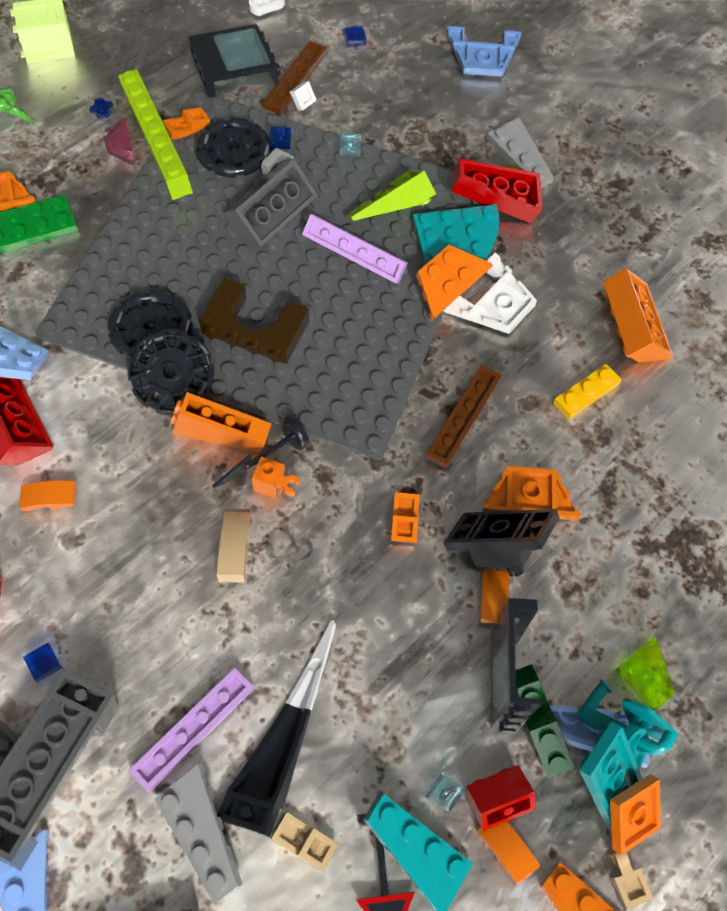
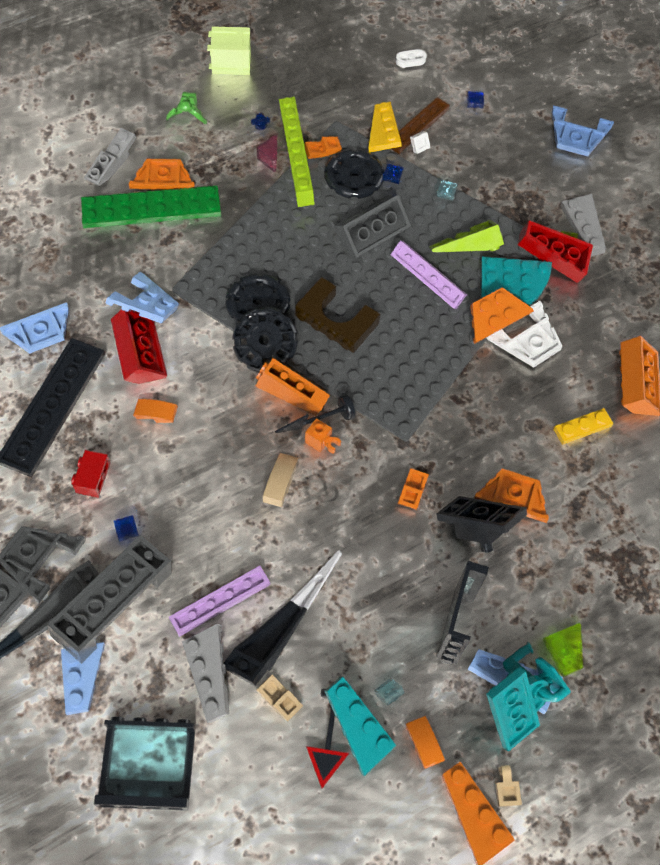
camera: 15 degrees right, 0 degrees up
panel [188,24,281,98] -> none
light grey bracket [261,148,294,178] -> none
reddish brown plate [425,365,502,469] -> none
red brick [466,765,536,831] -> none
orange slope [480,569,509,624] -> none
dark green arch [507,664,575,778] -> none
orange plate [610,774,661,855] -> none
none -> yellow wing [368,102,402,153]

